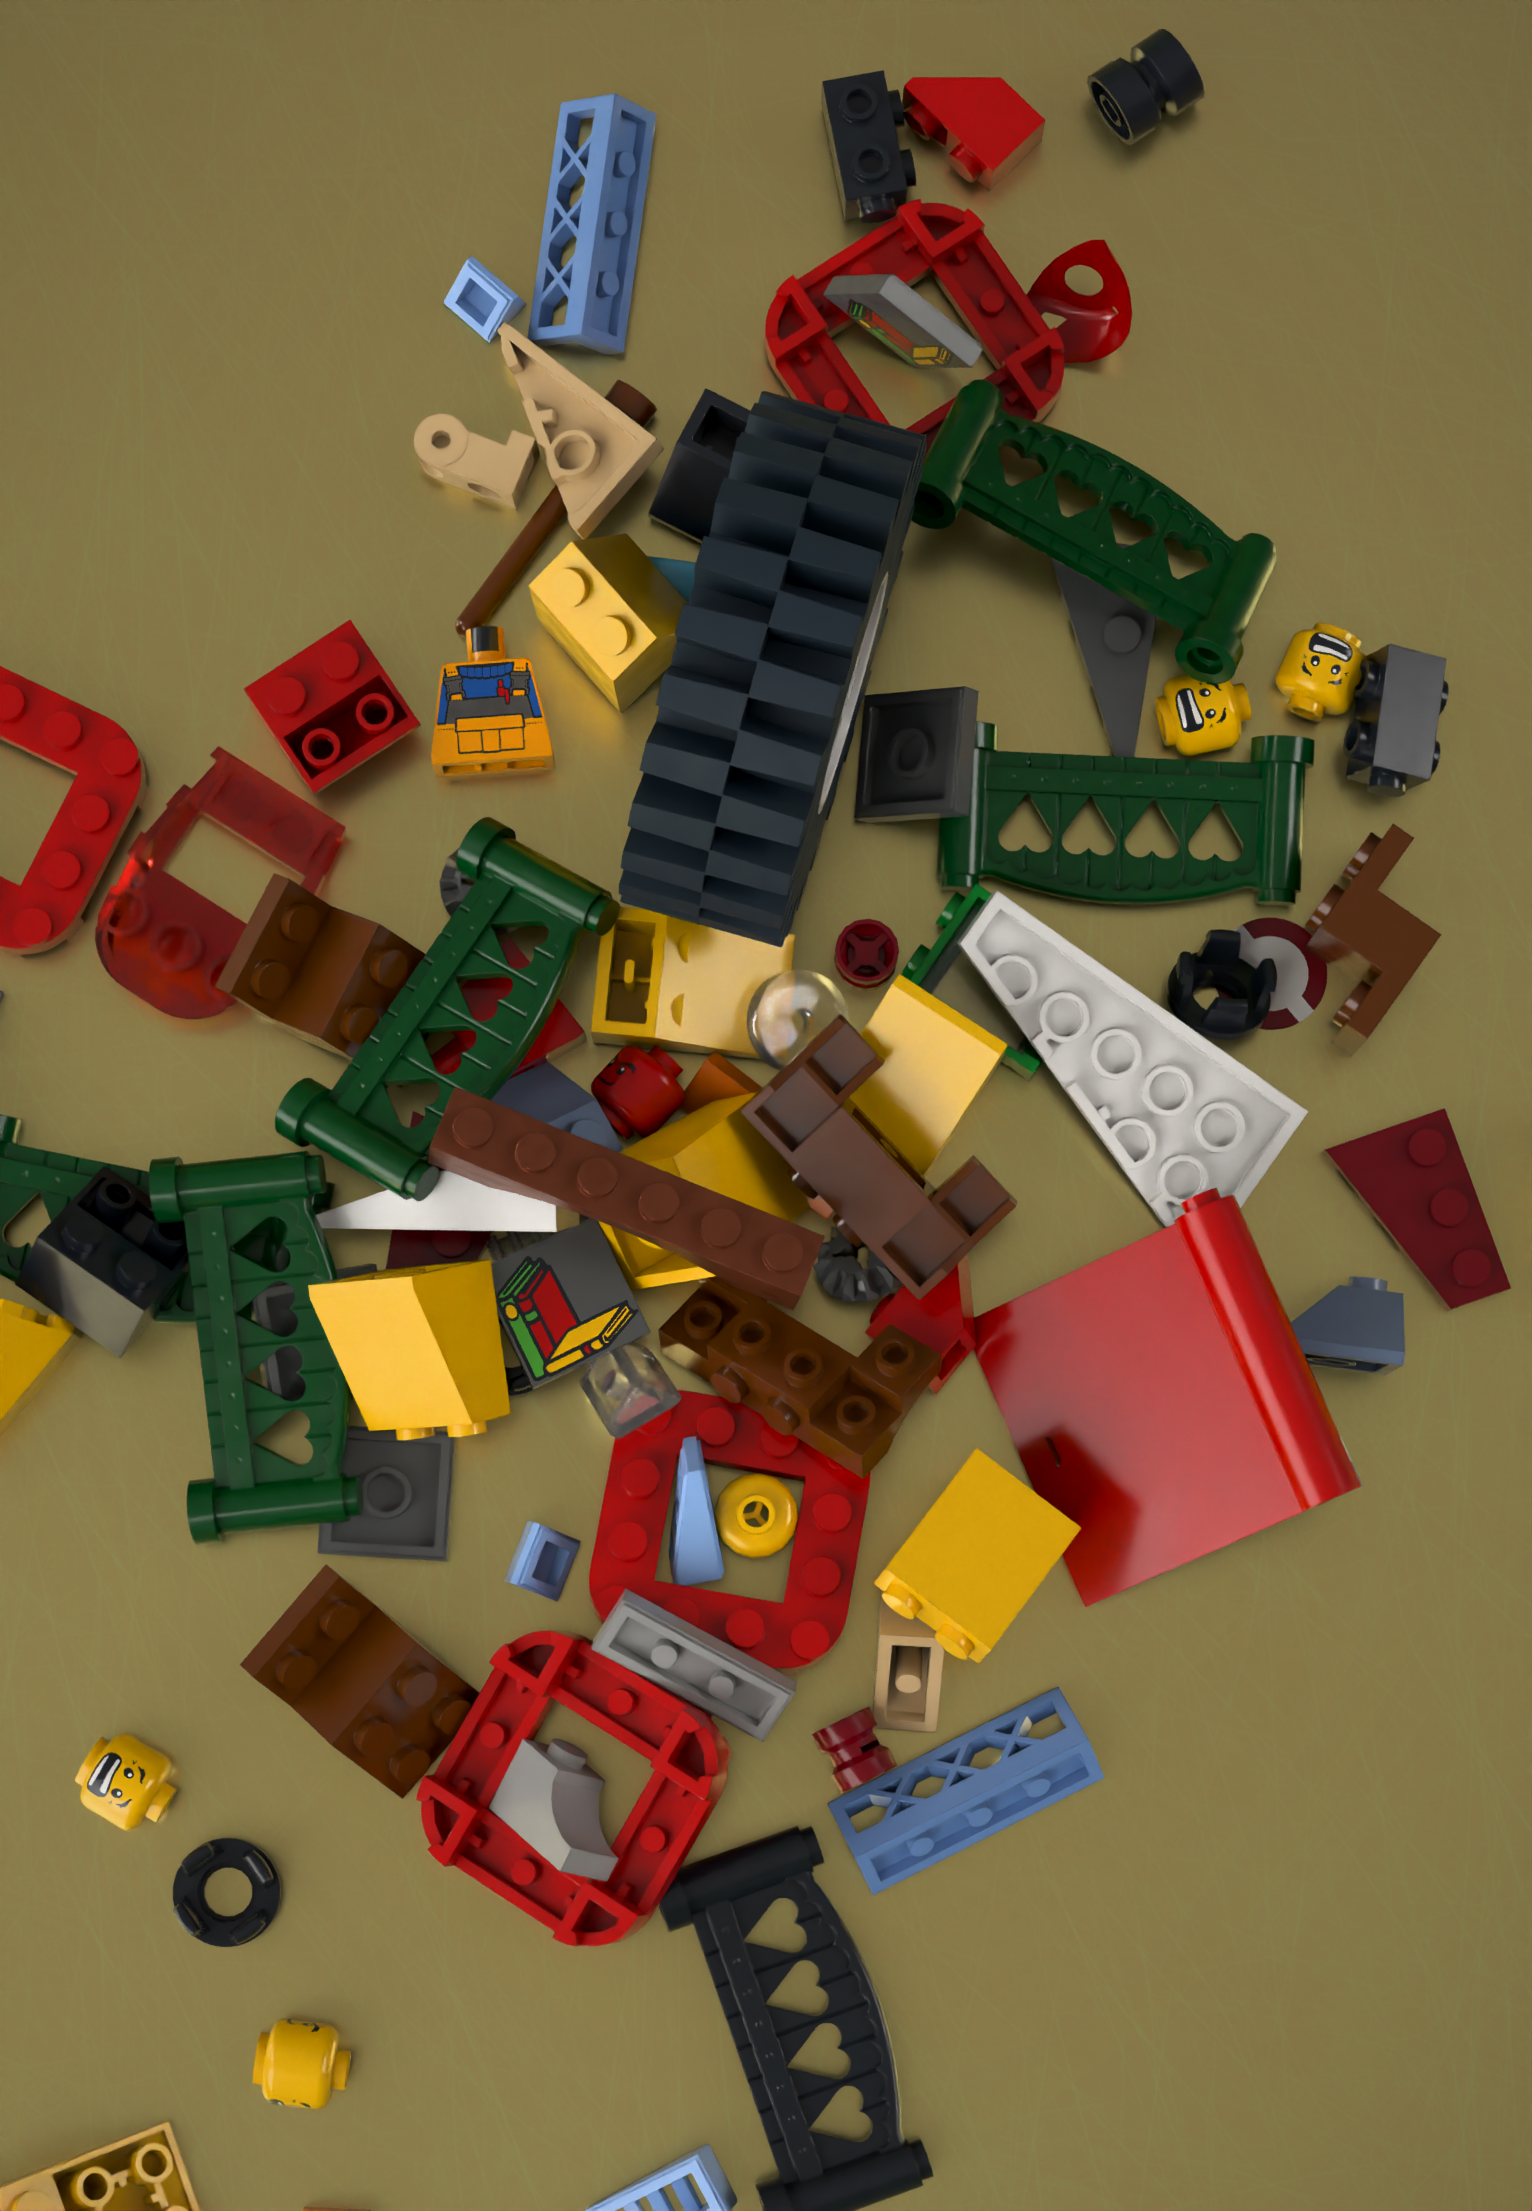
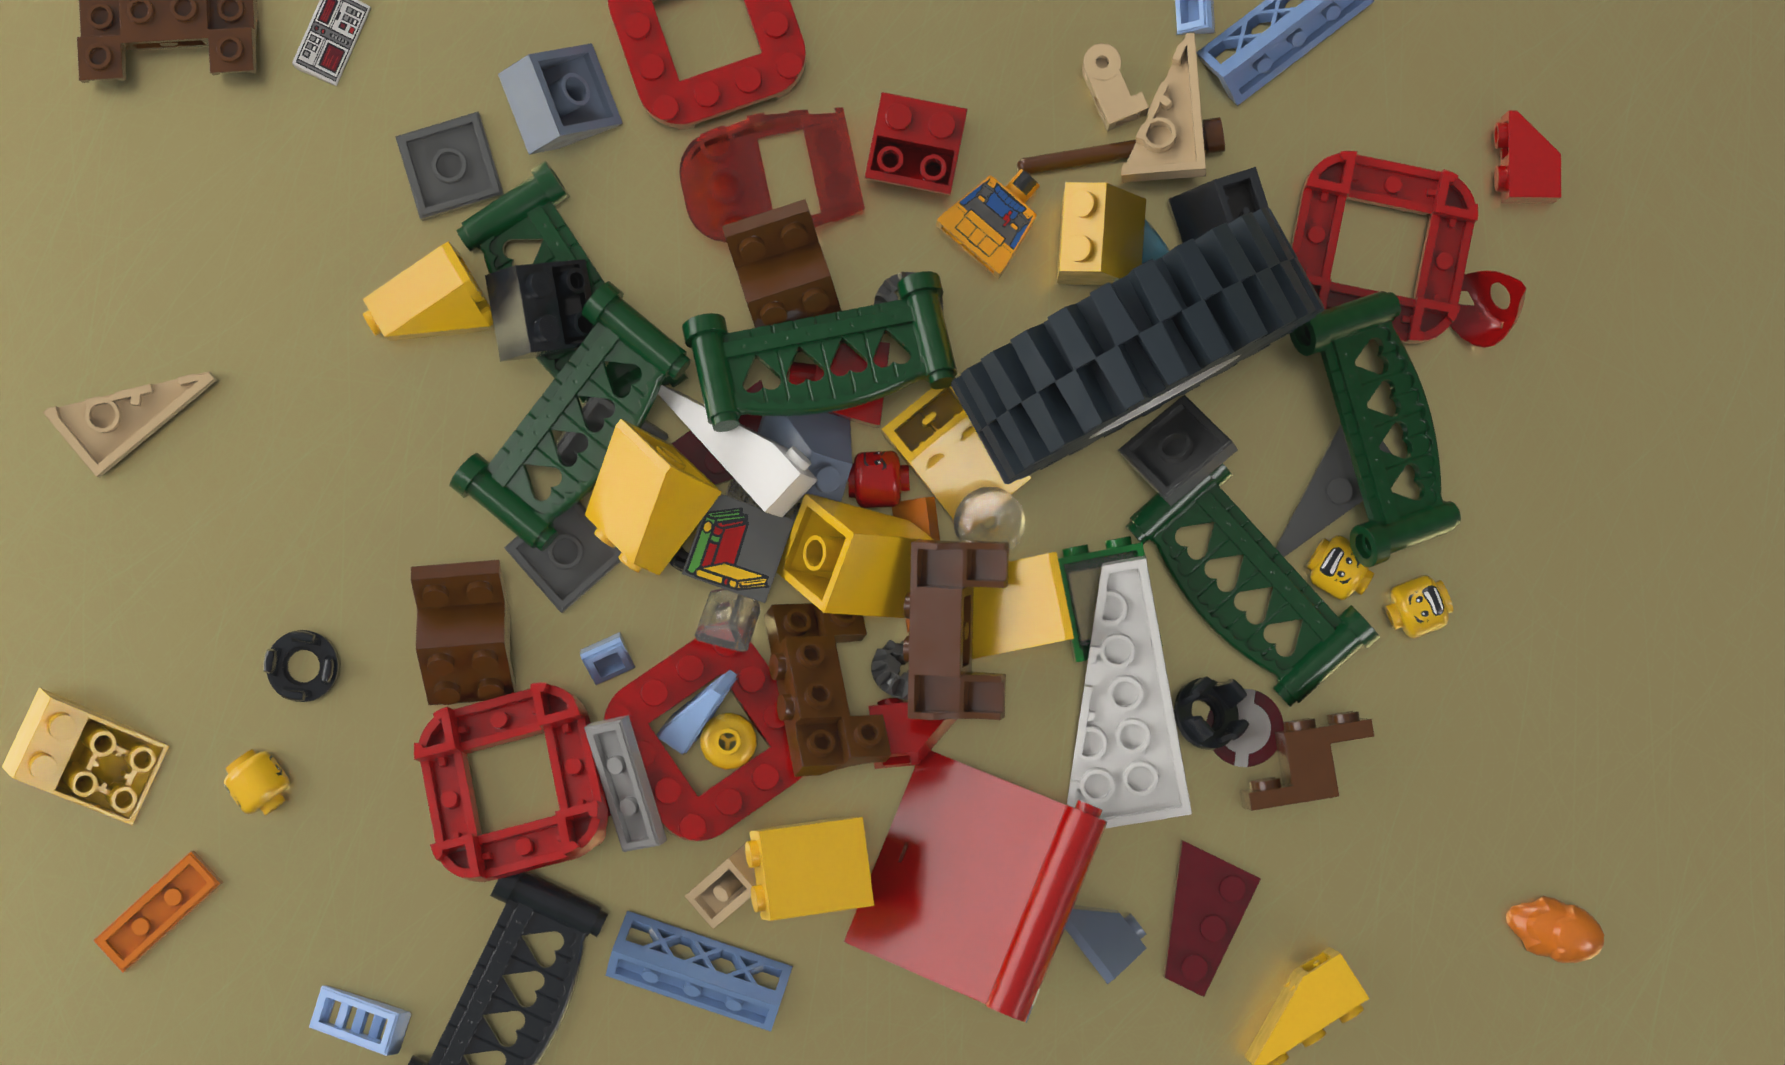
camera: 45 degrees right, 5 degrees up
yellow head [75,1733,177,1831] -> none
copper arch [428,1087,825,1310] -> none
light grey arch [489,1738,619,1882] -> none
dark red wheel [811,1707,897,1793] -> none
black brick [821,70,916,223] -> none
dark grey tile [823,274,983,368] -> none
dark red wheel [834,919,899,992] -> none
black wheel [1087,29,1205,145] -> none
black brick [1343,644,1449,797] -> none

